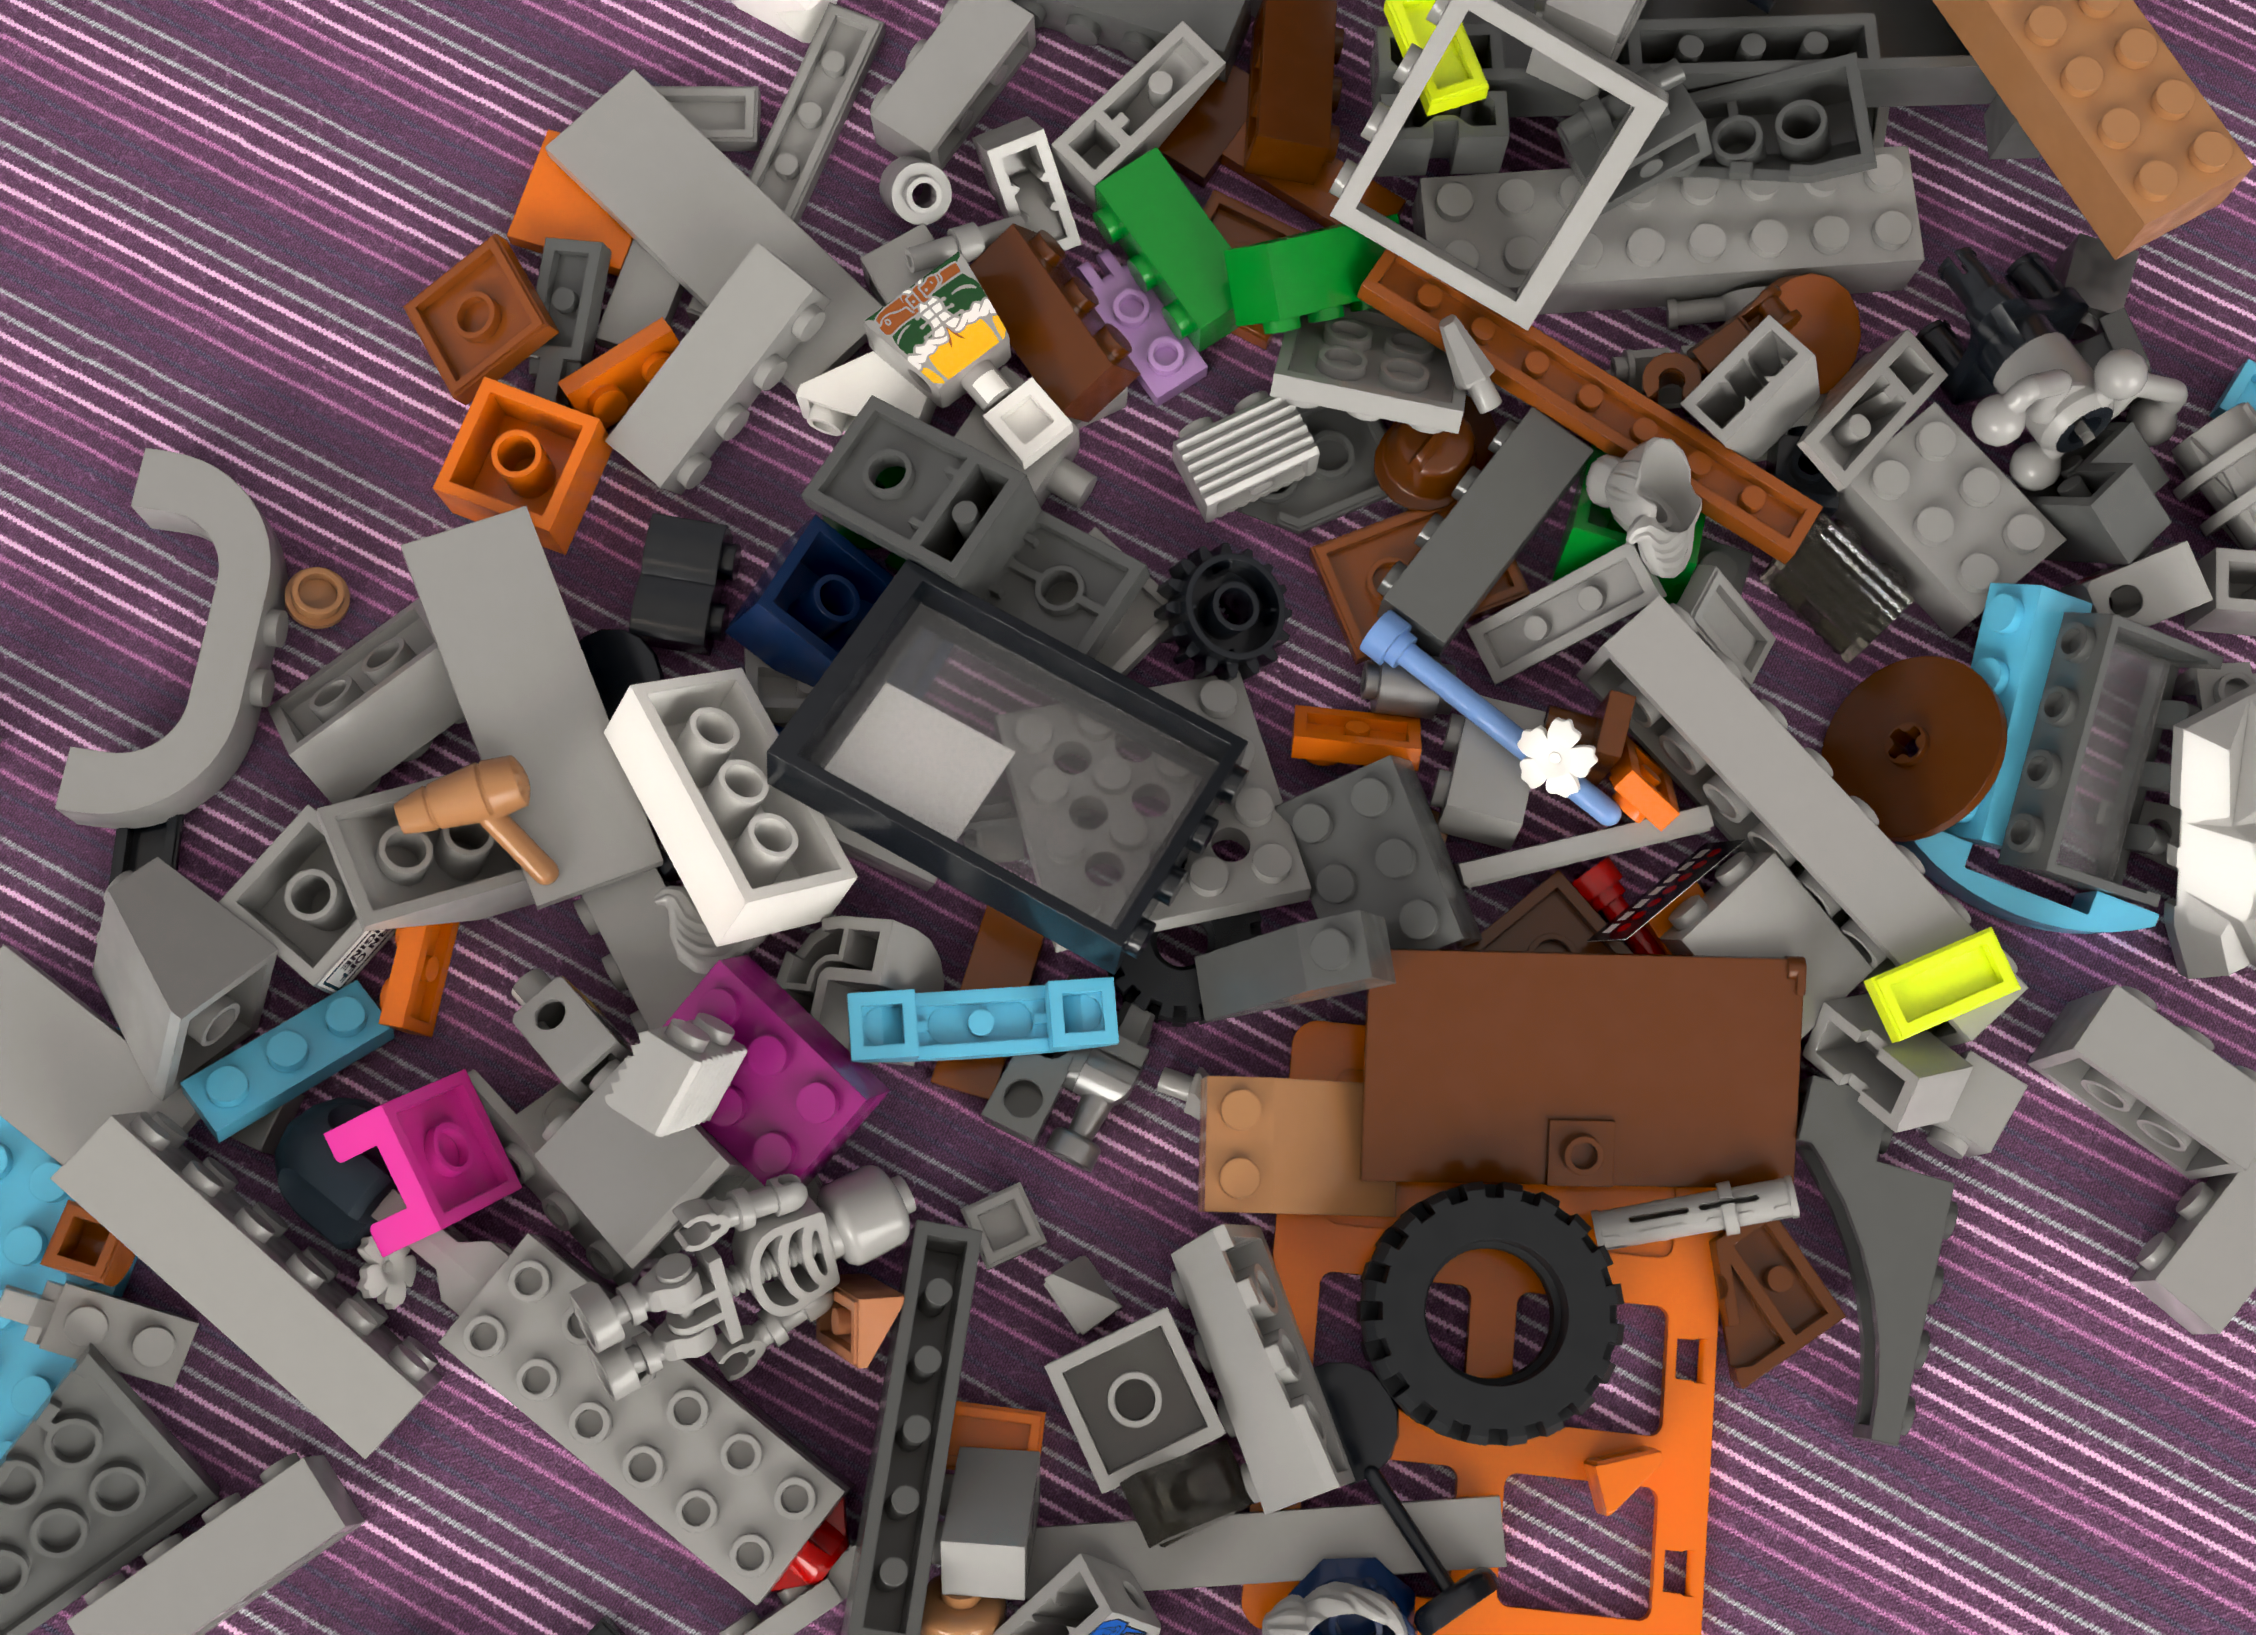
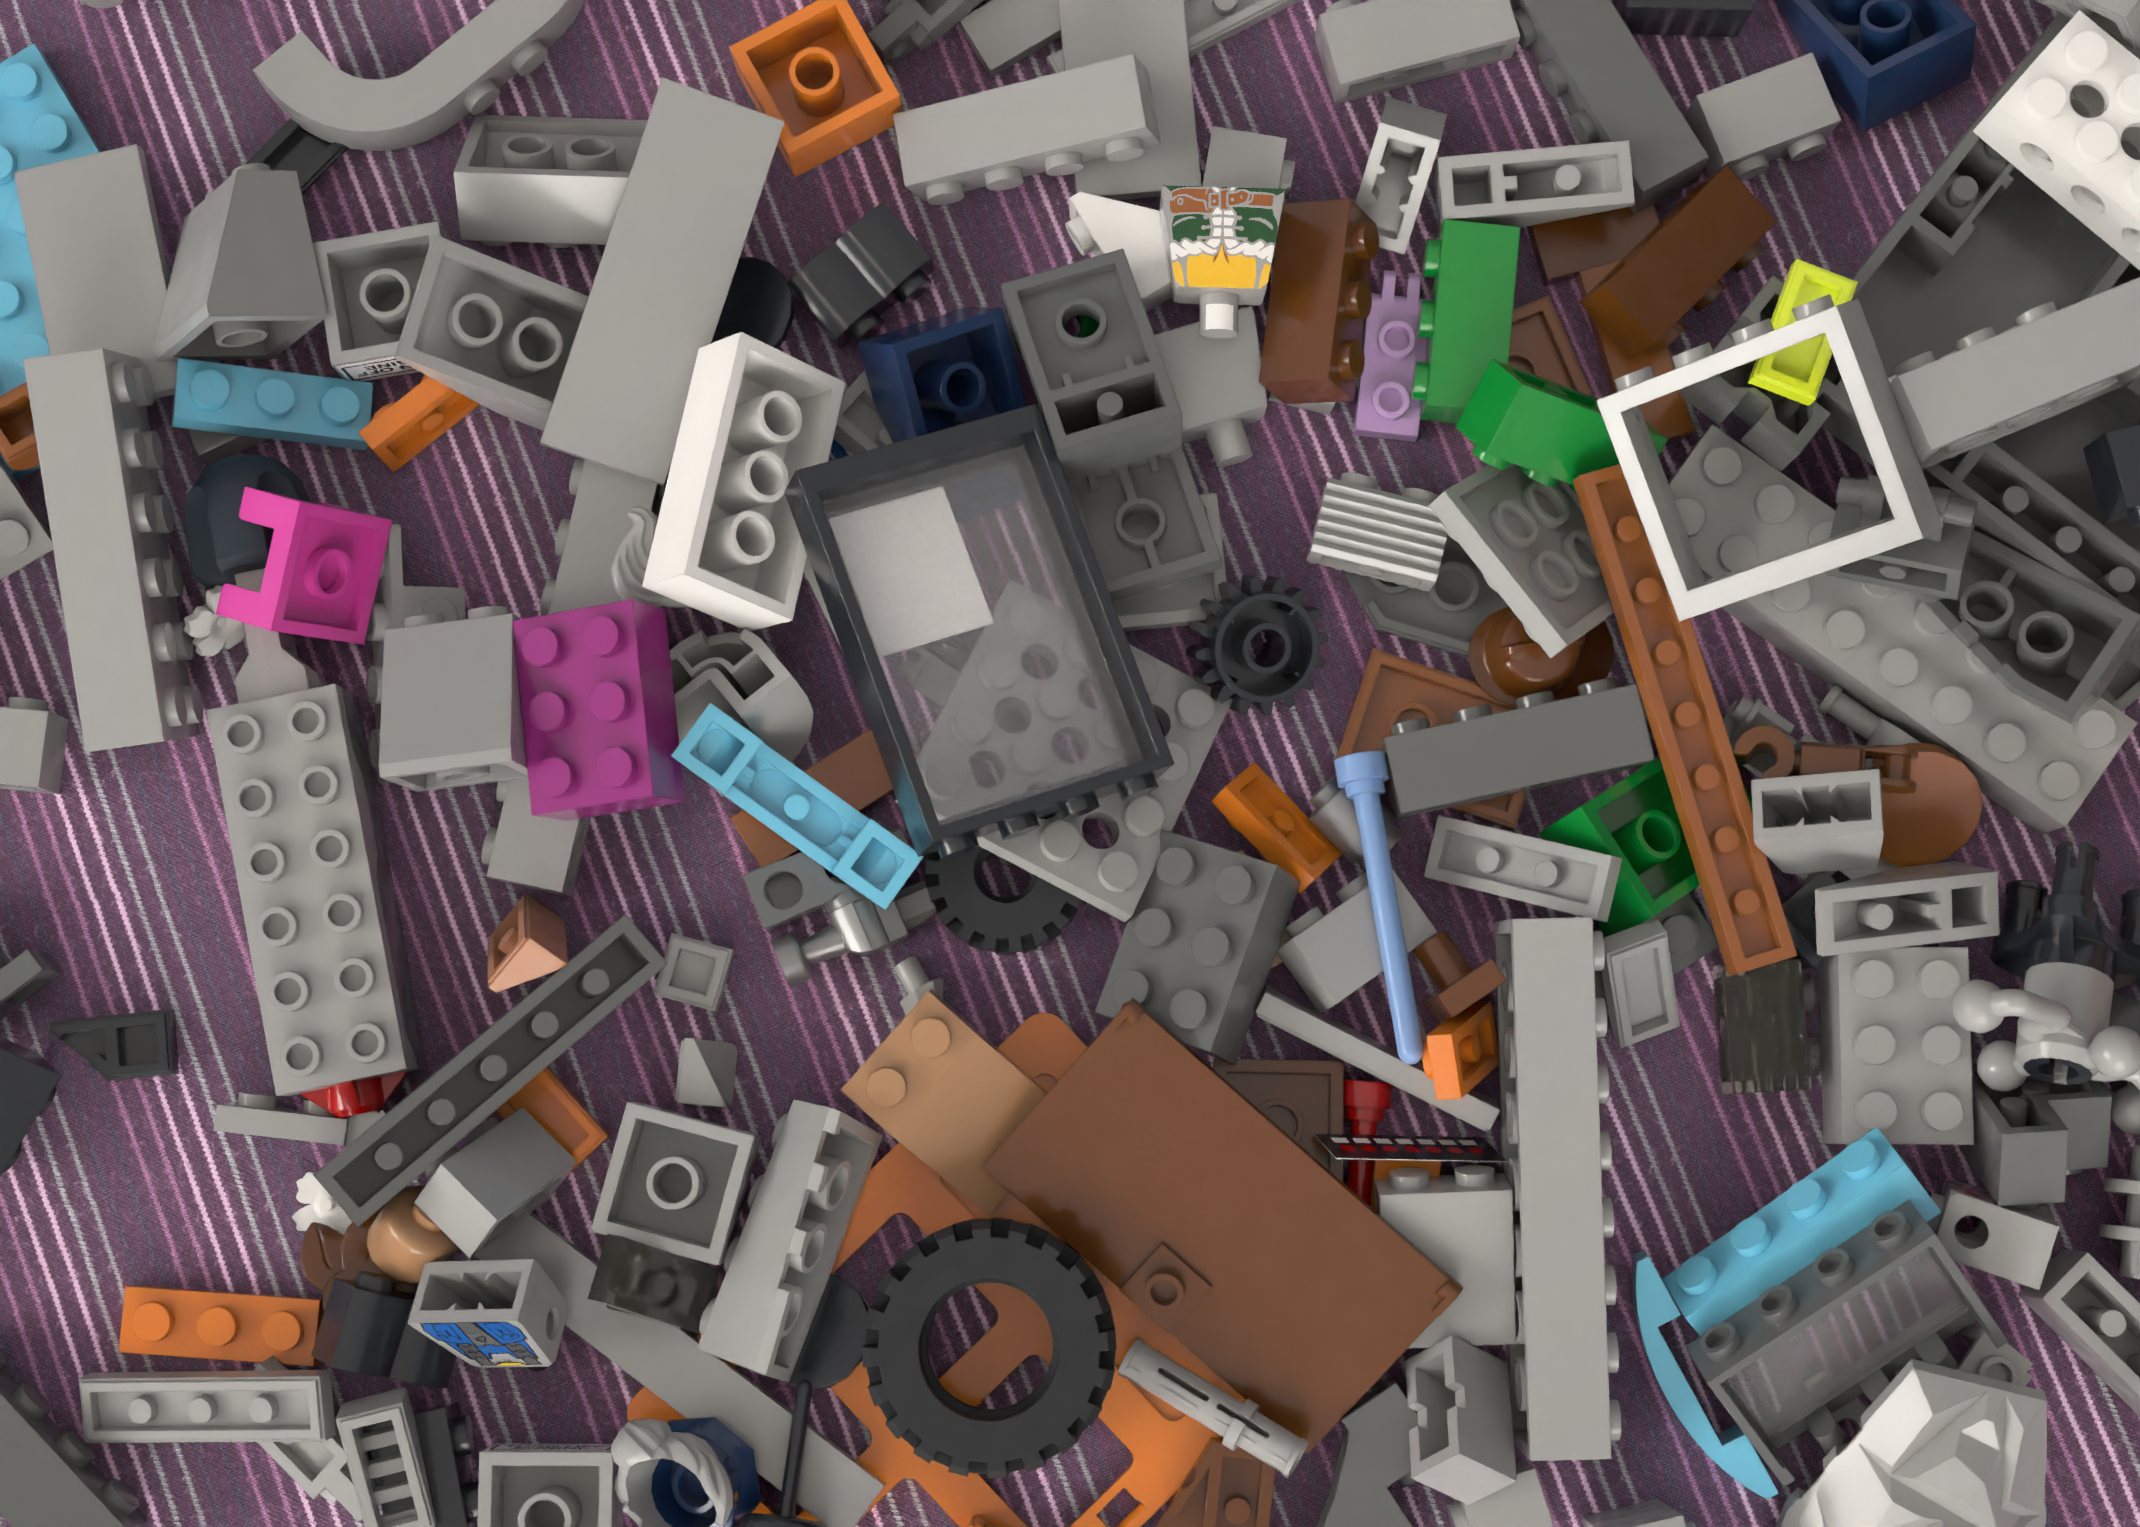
camera: 40 degrees right, 5 degrees up
medium nougat plate [284,567,350,629] -> none
medium nougat piece [394,755,559,885] -> none
light grey torso [512,969,634,1101] -> none
orange plate [557,317,680,429] -> none
light grey piece [569,1165,916,1402] -> none
light grey brick [604,1013,748,1138] -> none
light grey brick [879,156,952,225] -> none
light grey bar [904,214,1026,273] -> none
white plate [983,377,1073,470] -> none
dark grey slope [1194,910,1396,1022] -> none
light grey bar [1439,314,1502,414] -> none
white plant [1517,717,1598,798] -> none
light grey hair [1586,437,1702,578] -> none
reddish brown piece [1821,656,2007,842] -> none
neon yellow tile [1863,927,2021,1043] -> none

